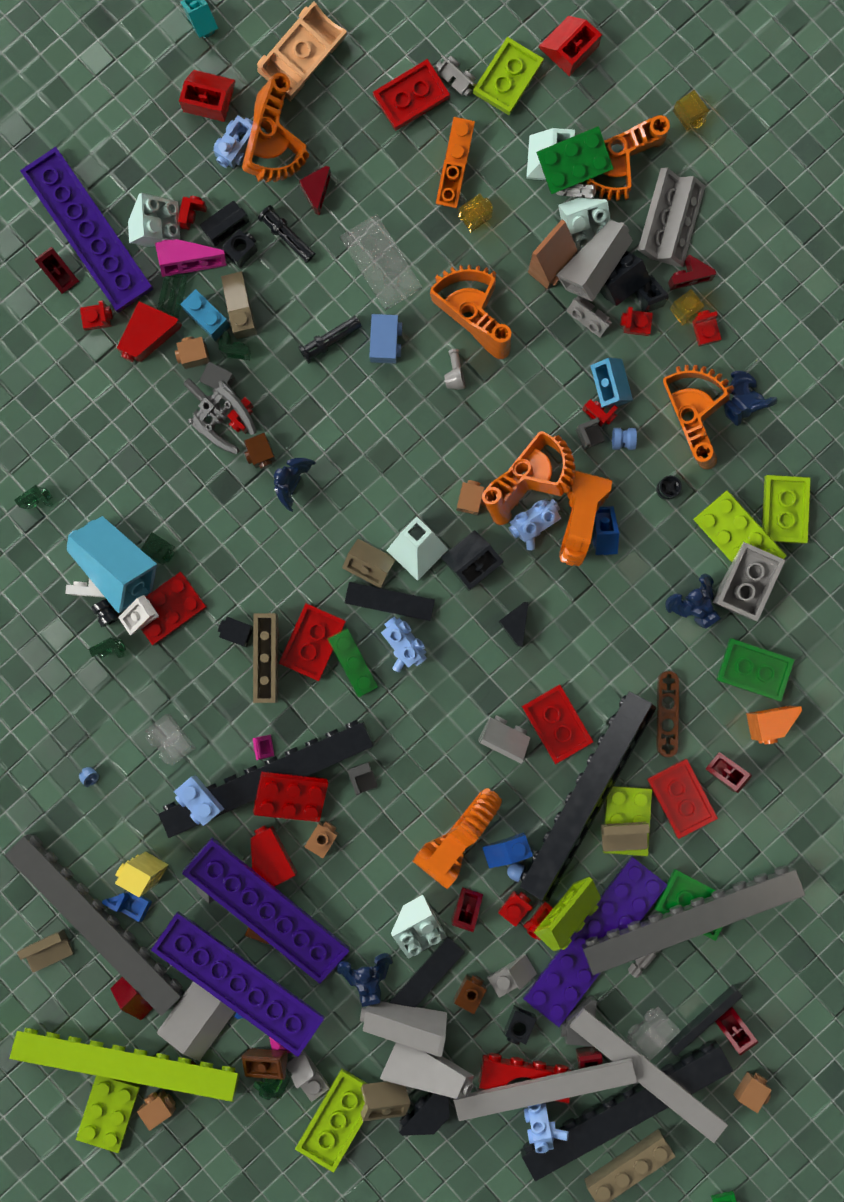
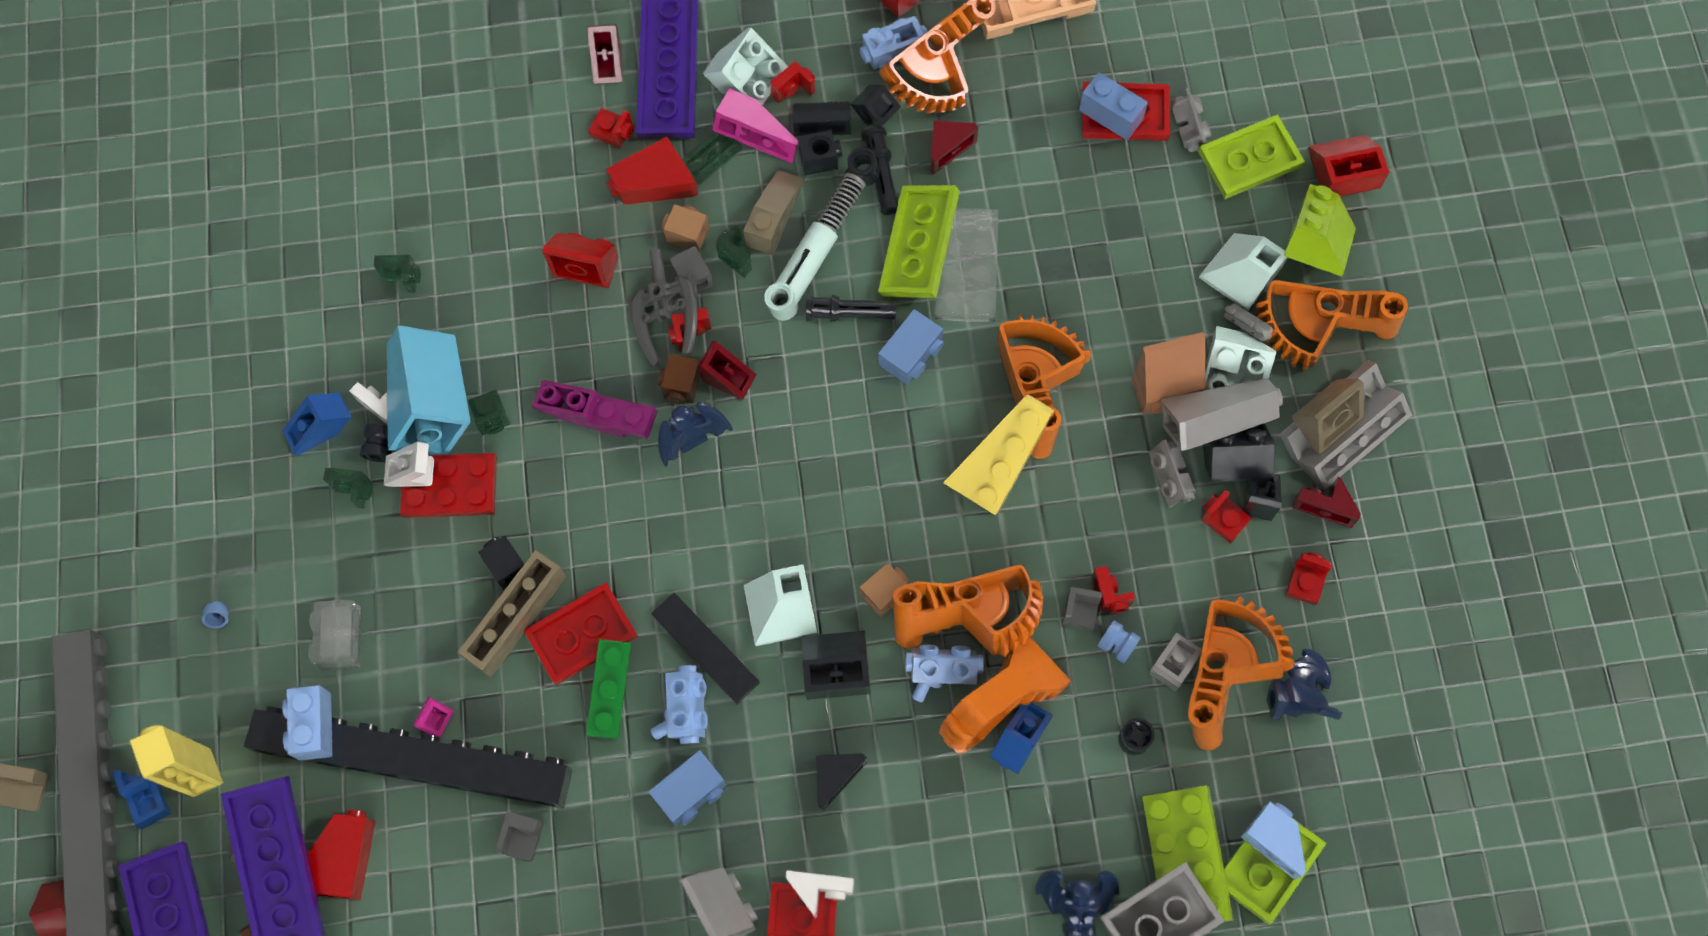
camera: 35 degrees right, 15 degrees down
dark azure brick [180,289,230,341] -> none
red plate [253,772,328,822] -> none
medium nougat brick [304,821,339,858] -> none
dark tan panel [342,539,396,588] -> none
orange slope [436,117,475,209] -> none
light grey bar [444,349,466,390] -> none
clear yellow brick [458,193,493,232] -> none
green plate [536,126,613,194] -> none
dark azure brick [590,358,633,408] -> none
clear yellow brick [670,289,705,326] -> none
clear yellow brick [673,90,709,131] -> none
none -> blue slope [282,392,351,455]
none -> magenta slope [532,379,658,439]
none -> red slope [542,232,619,288]
none -> medium blue brick [649,750,727,827]
none -> dark red slope [698,341,757,400]
none -> piece [764,147,880,321]
none -> white slope [786,870,854,918]
none -> black brick [850,85,901,127]
none -> lime plate [878,185,960,298]
none -> light yellow wing [943,394,1055,515]
none -> medium blue brick [1079,72,1148,140]
none -> light grey slope [1149,632,1202,691]
none -> light blue slope [1241,802,1306,880]
none -> lime slope [1284,184,1356,277]
none -> dark tan slope [1291,379,1364,455]

